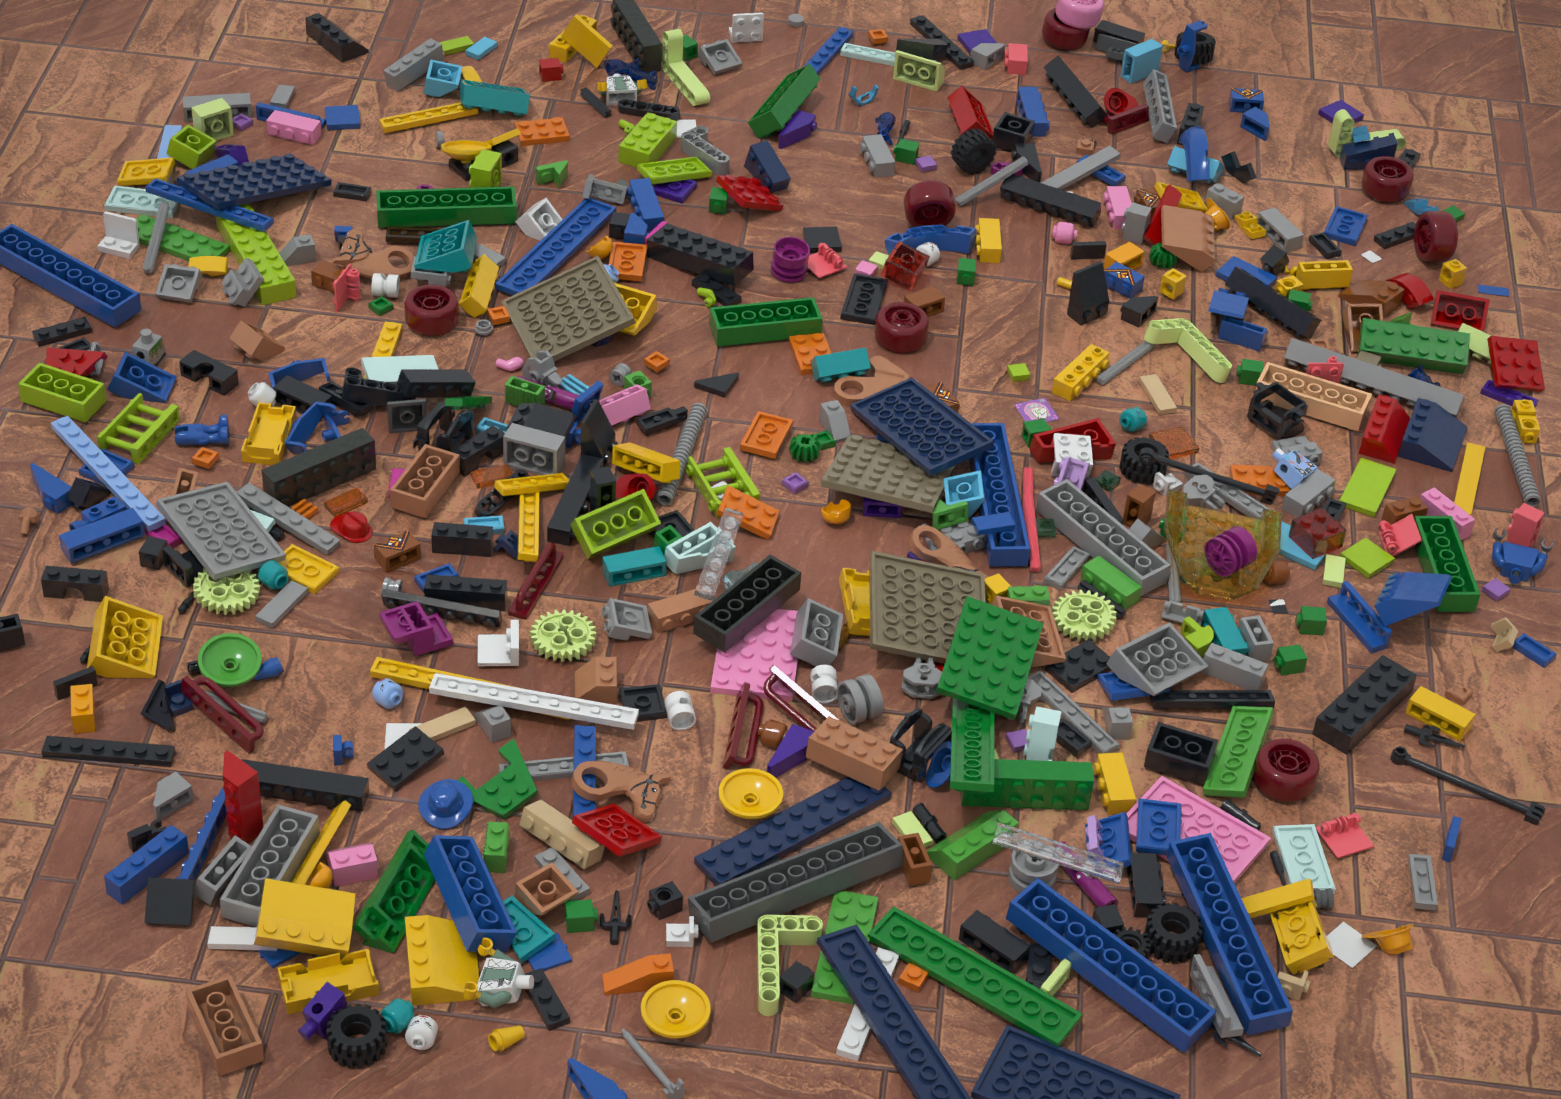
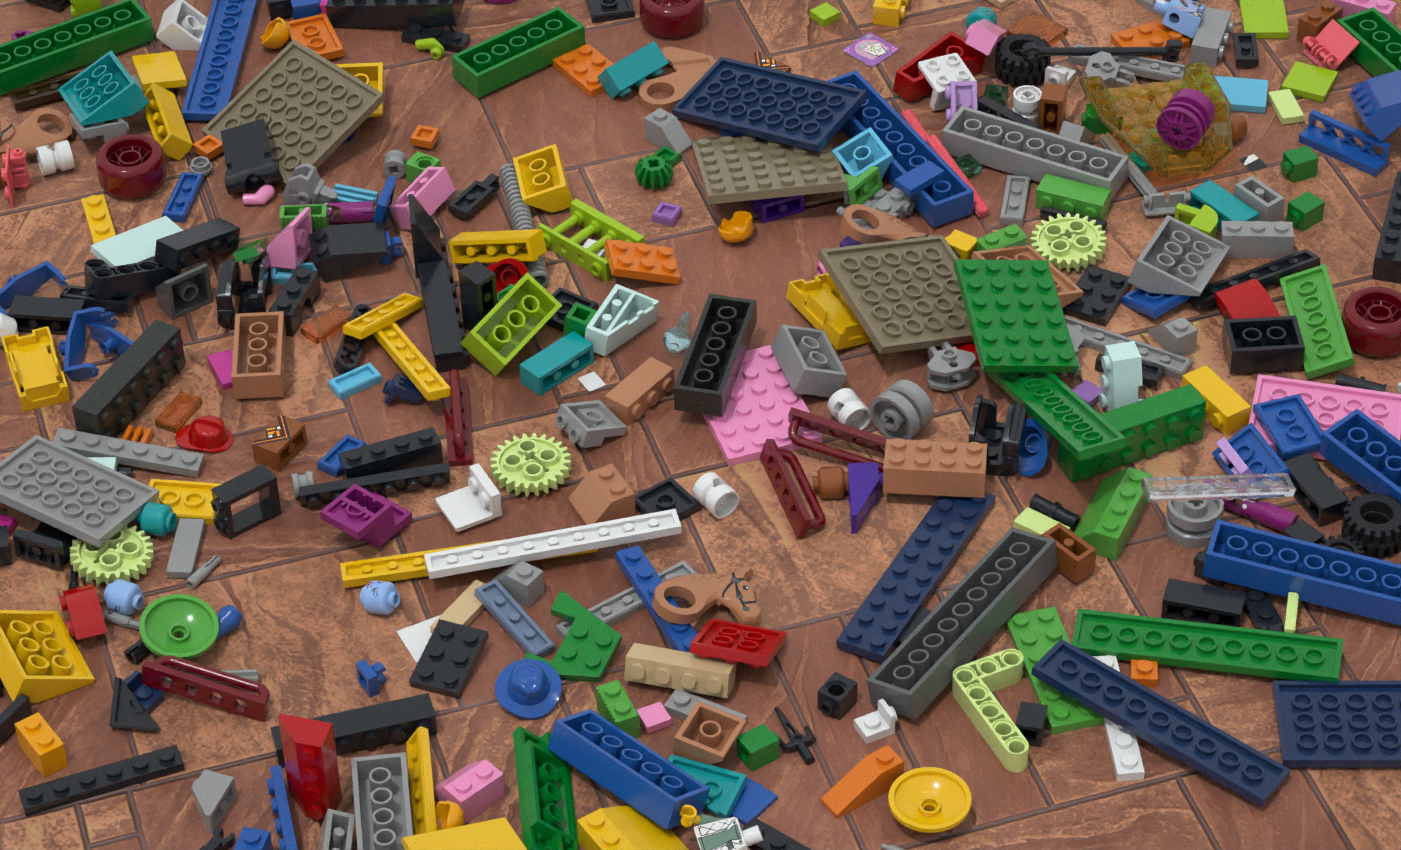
camera: 20 degrees left, 0 degrees up
green tile [368,296,394,316] -> none
black brick [431,522,493,557] -> none
light grey brick [503,423,565,475] -> none
black tile [694,373,739,397] -> none
clear plate [694,507,744,601] -> none
yellow dish [718,768,783,819] -> none
orange plate [740,411,793,459] -> none
green brick [1021,419,1052,448] -> none
clear red brick [1288,508,1347,559] -> none
none -> red brick [59,583,107,641]
none -> light grey piece [103,609,140,630]
none -> light blue head [104,579,144,616]
none -> yellow tile [131,51,187,91]
none -> blue tile [162,172,205,223]
none -> light grey piece [185,555,221,589]
none -> black window [211,464,282,540]
none -> black piece [220,118,284,196]
none -> bright pink slope [267,207,312,269]
none -> sand blue tile [474,579,555,657]
none -> yellow slope [513,144,573,213]
none -> white sticker [578,372,606,391]
none -> bright pink tile [637,702,672,734]
none -> bright pink brick [965,18,1007,56]
none -> white wheel [1012,85,1042,124]
none -> red slope [1213,278,1280,319]

